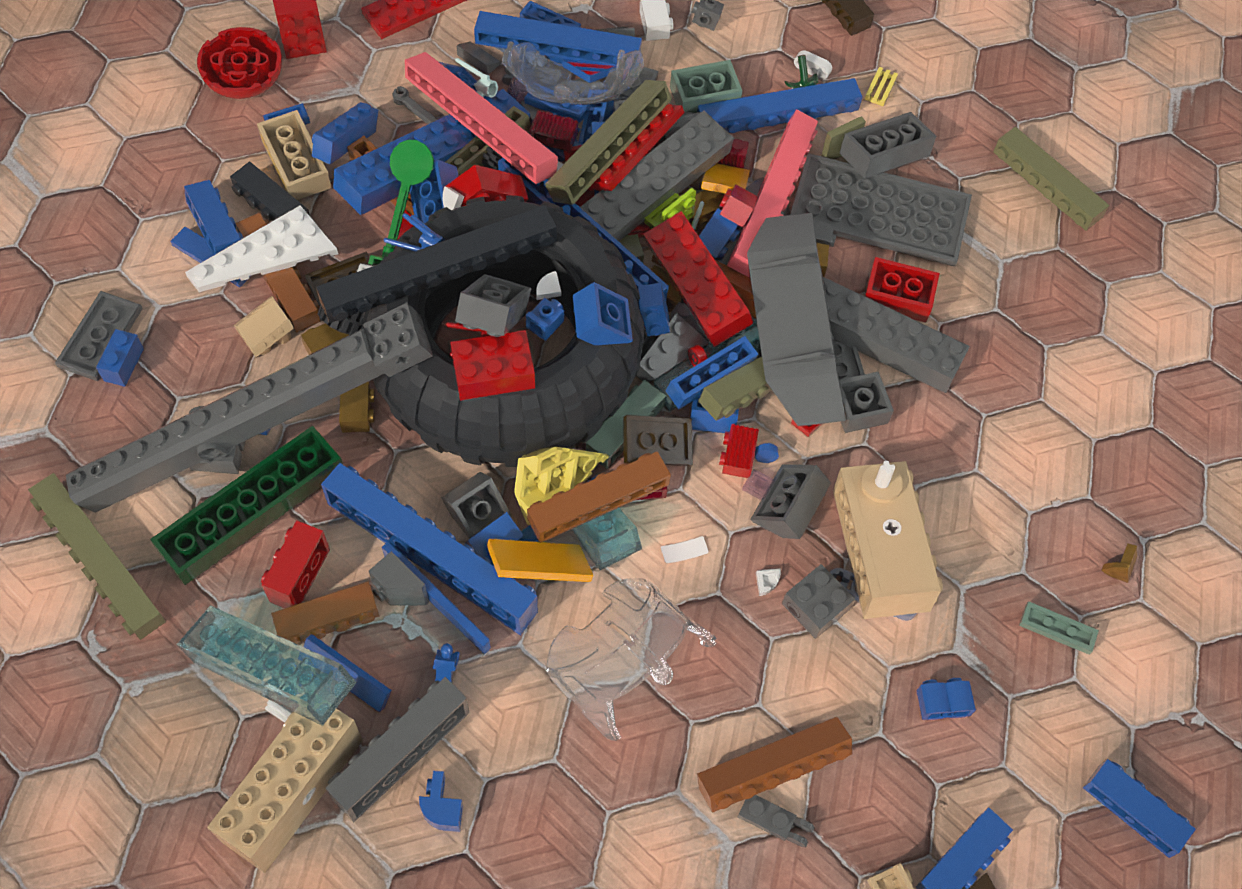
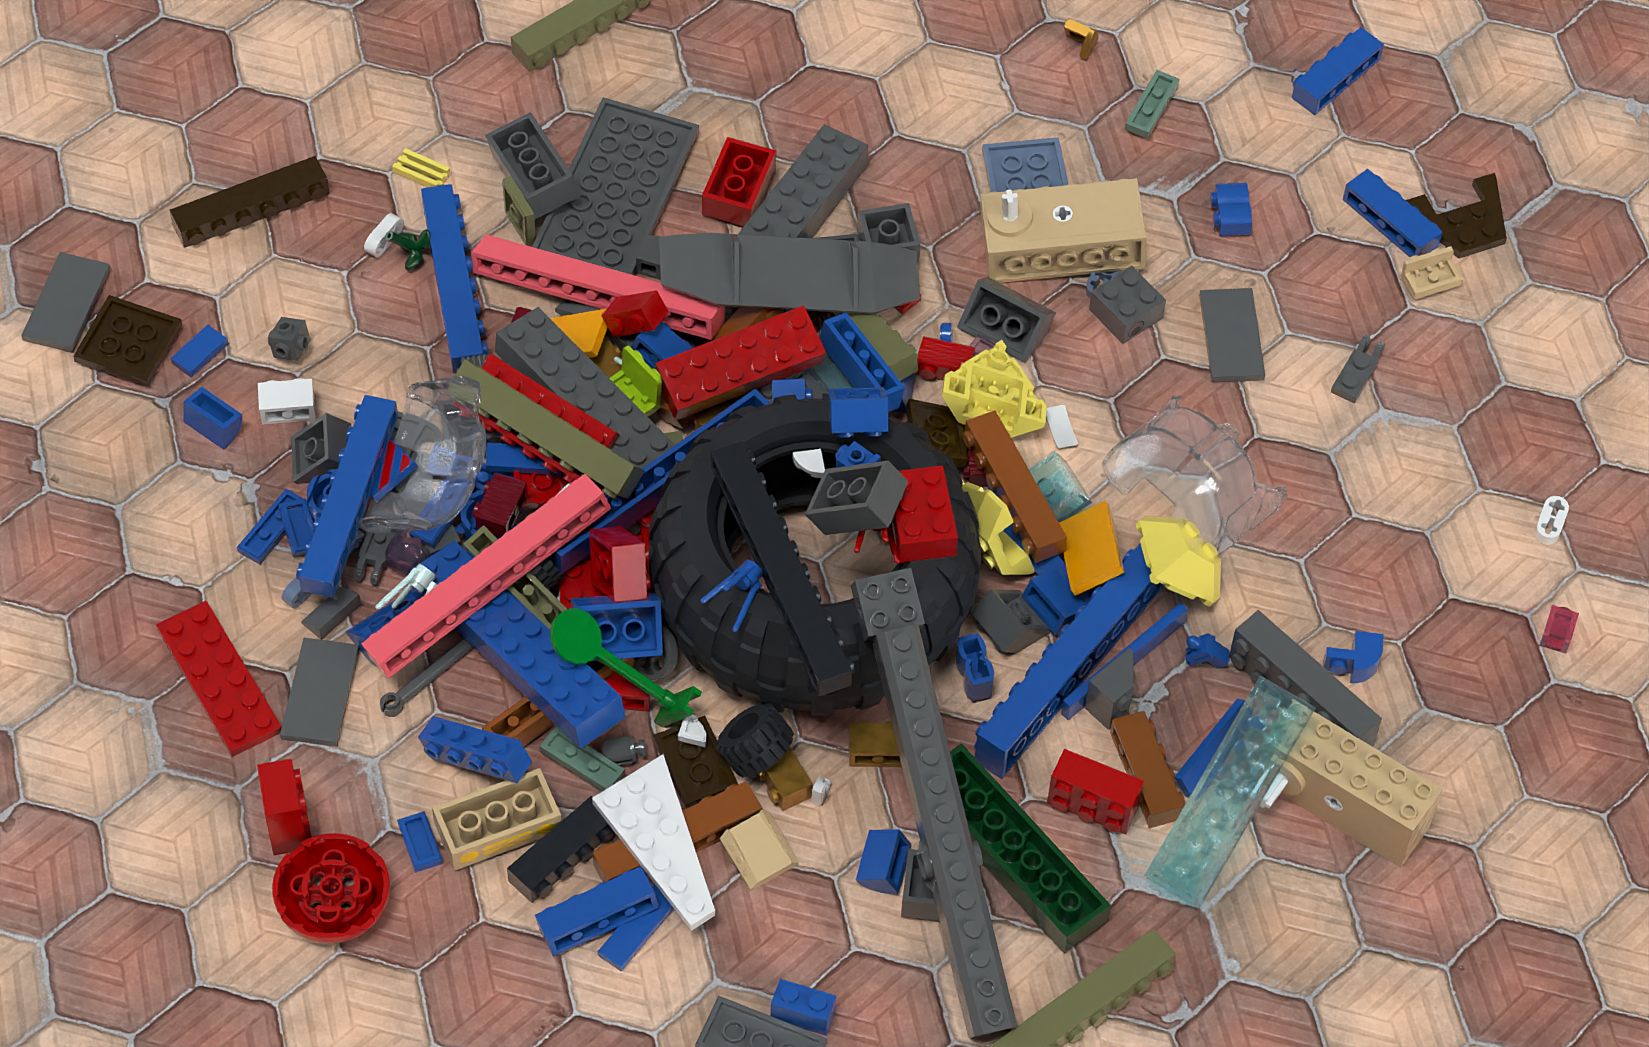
camera: 85 degrees left, 5 degrees down
white tile [443,186,464,210] -> none
sand green brick [670,60,742,113] -> none
red tile [688,345,708,367] -> none
dark orange brick [697,717,853,813] -> none
white tile [756,568,781,596] -> none
none -> dark grey tile [280,637,359,747]
none -> sand green plate [539,726,625,792]
none -> dark grey arm [602,736,647,765]
none -> light yellow wedge [942,340,1047,438]
none -> blue brick [956,633,994,701]
none -> sand blue plate [982,137,1068,192]
none -> light yellow wedge [1135,516,1221,607]
none -> dark grey tile [1199,288,1265,382]

